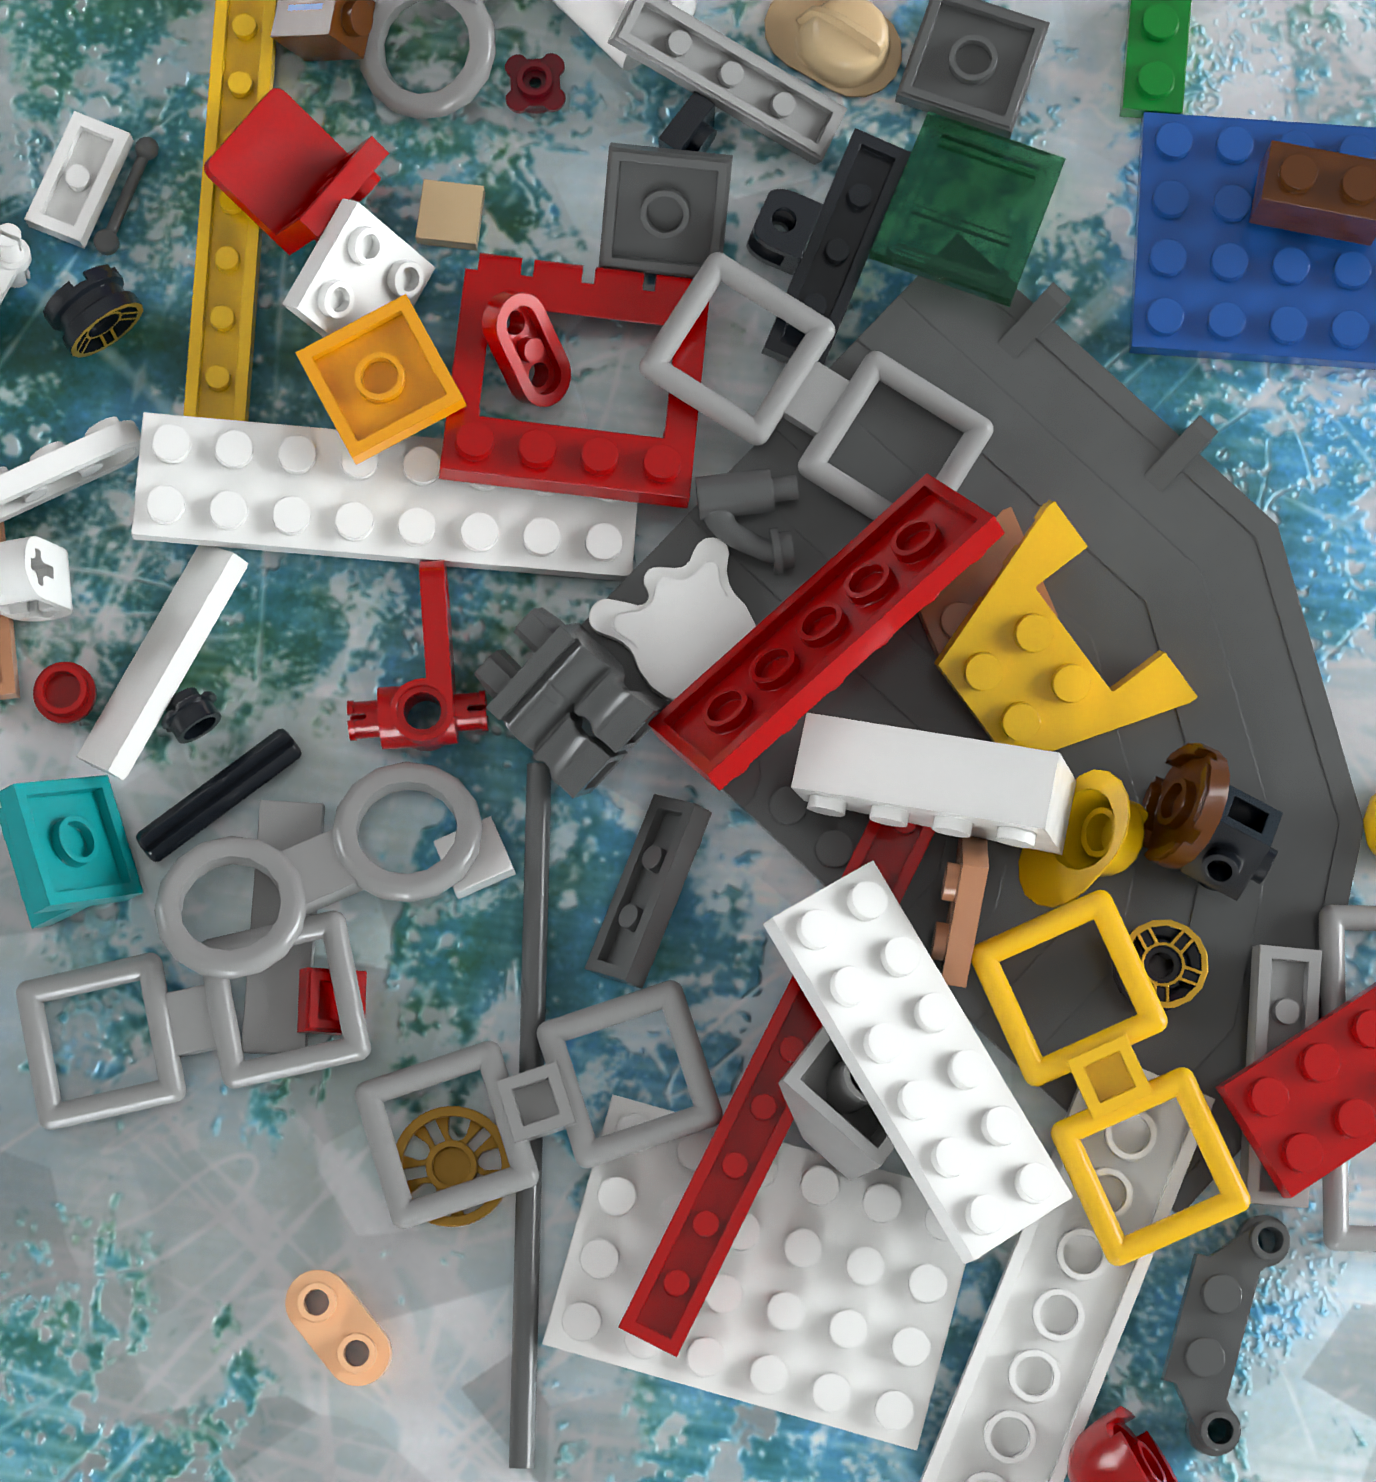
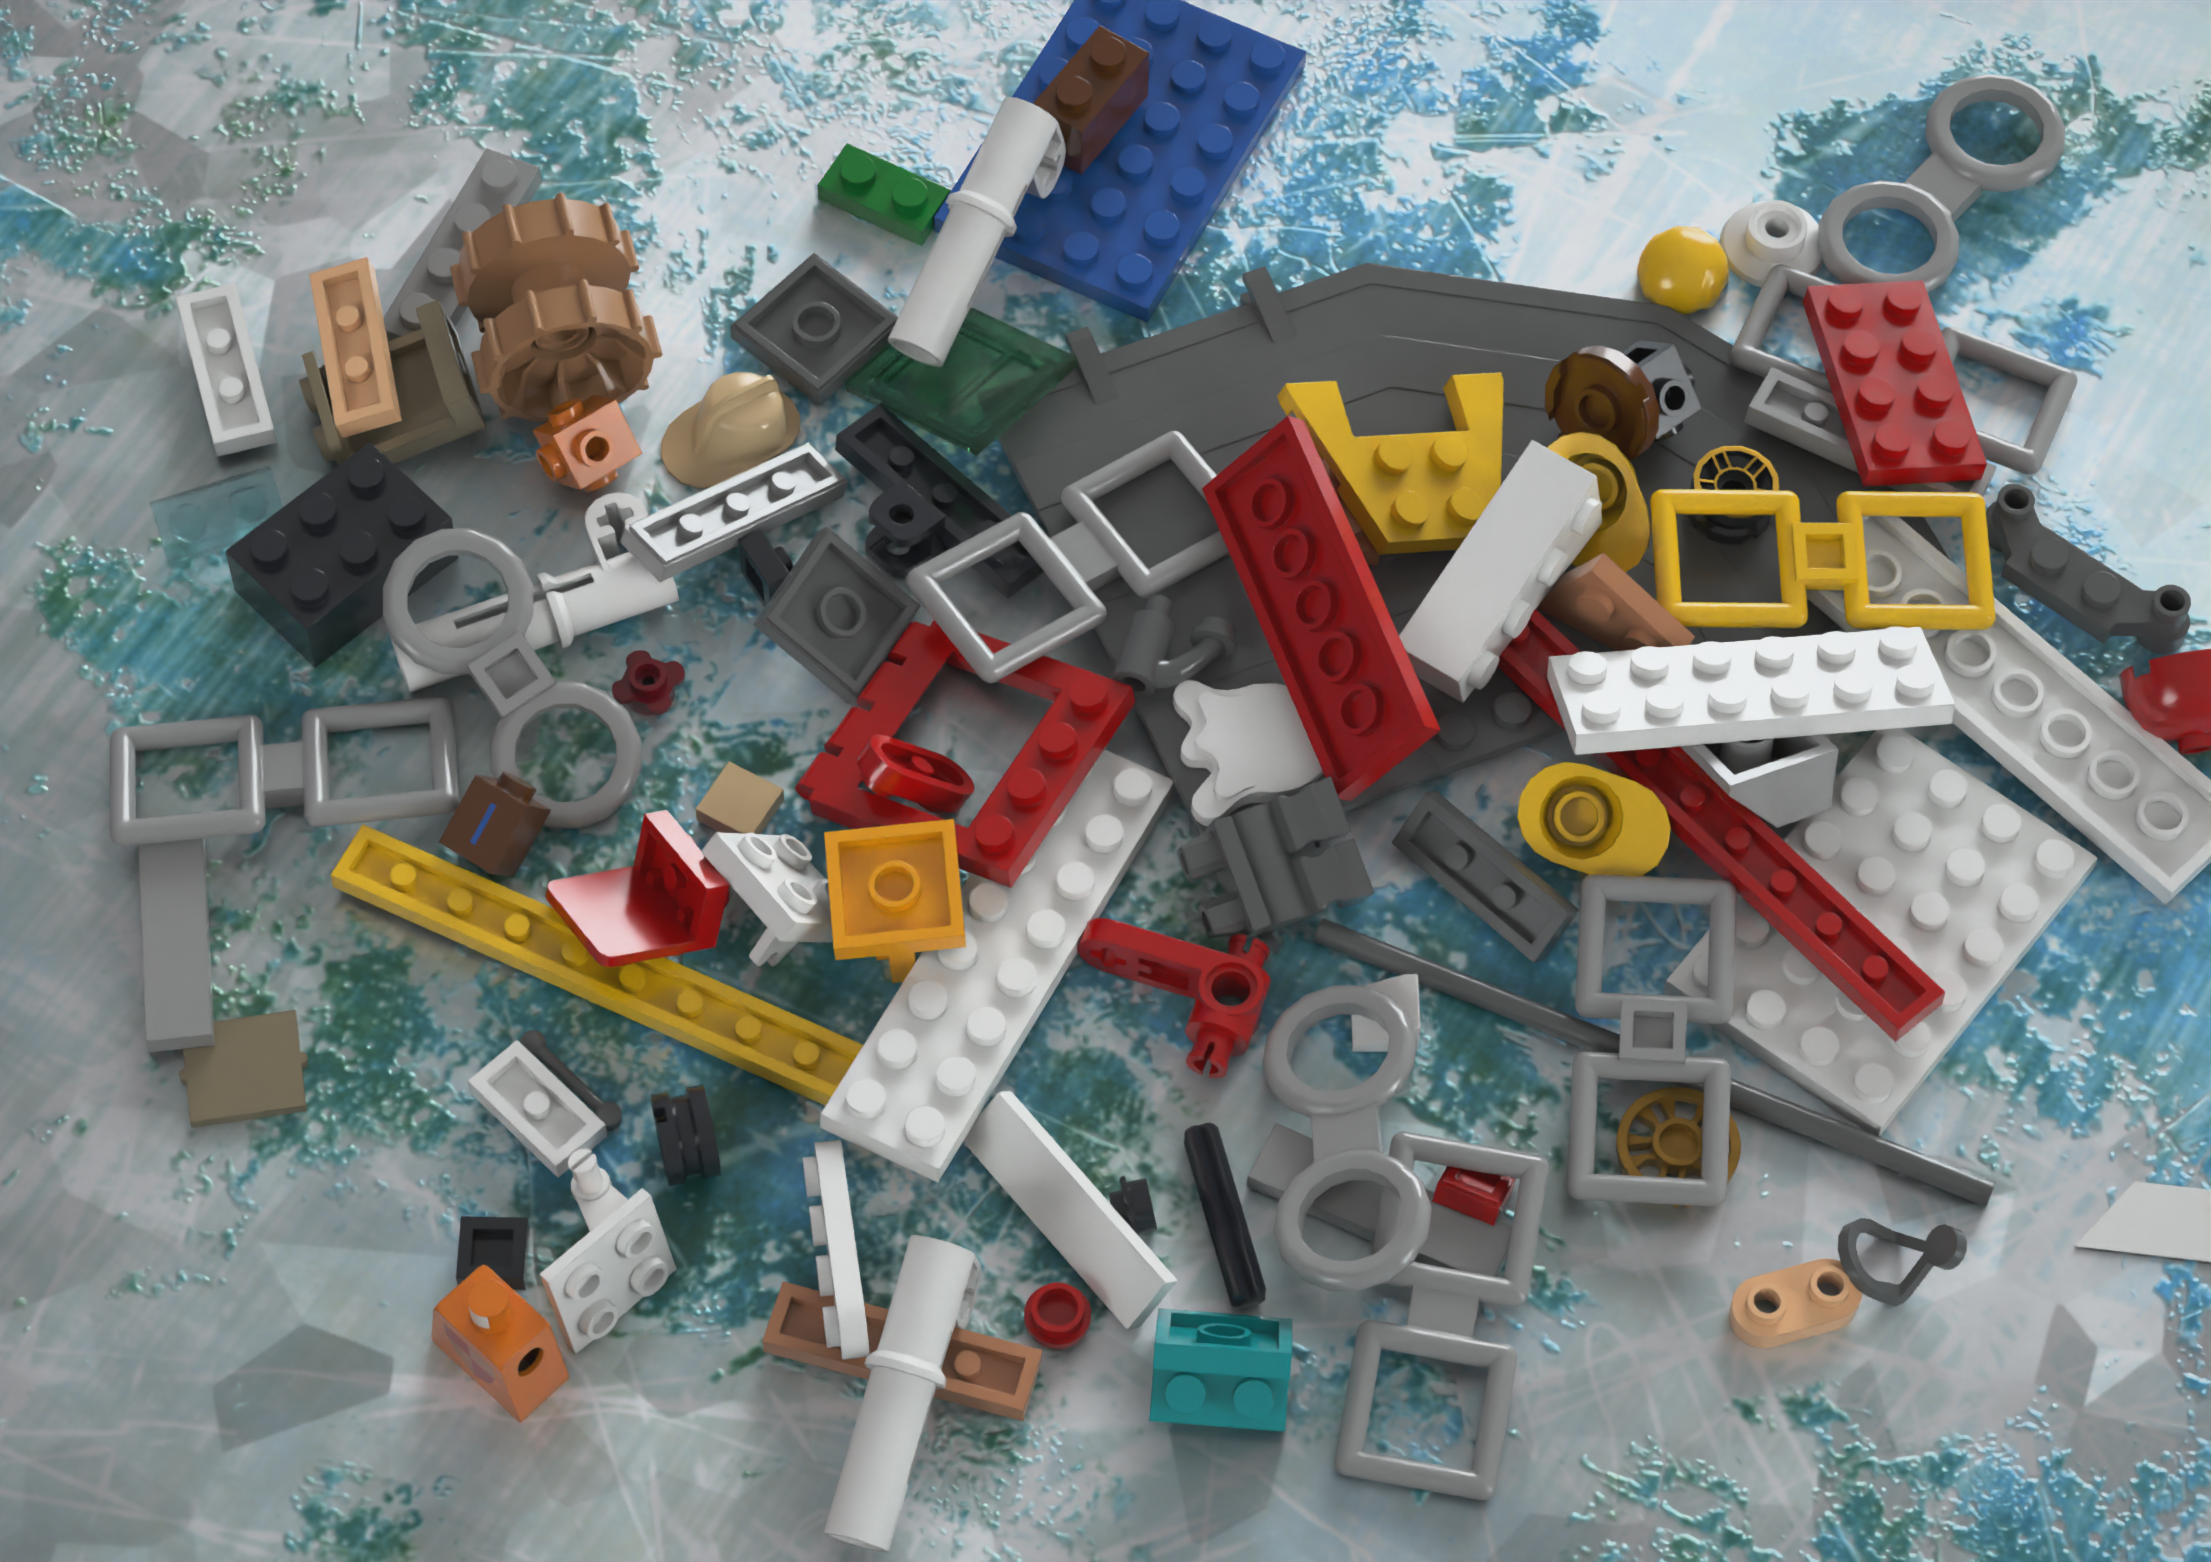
camera: 70 degrees left, 20 degrees down
none -> white piece [888,97,1066,367]
none -> yellow piece [1517,762,1671,876]
none -> dark grey piece [1838,1218,1967,1306]

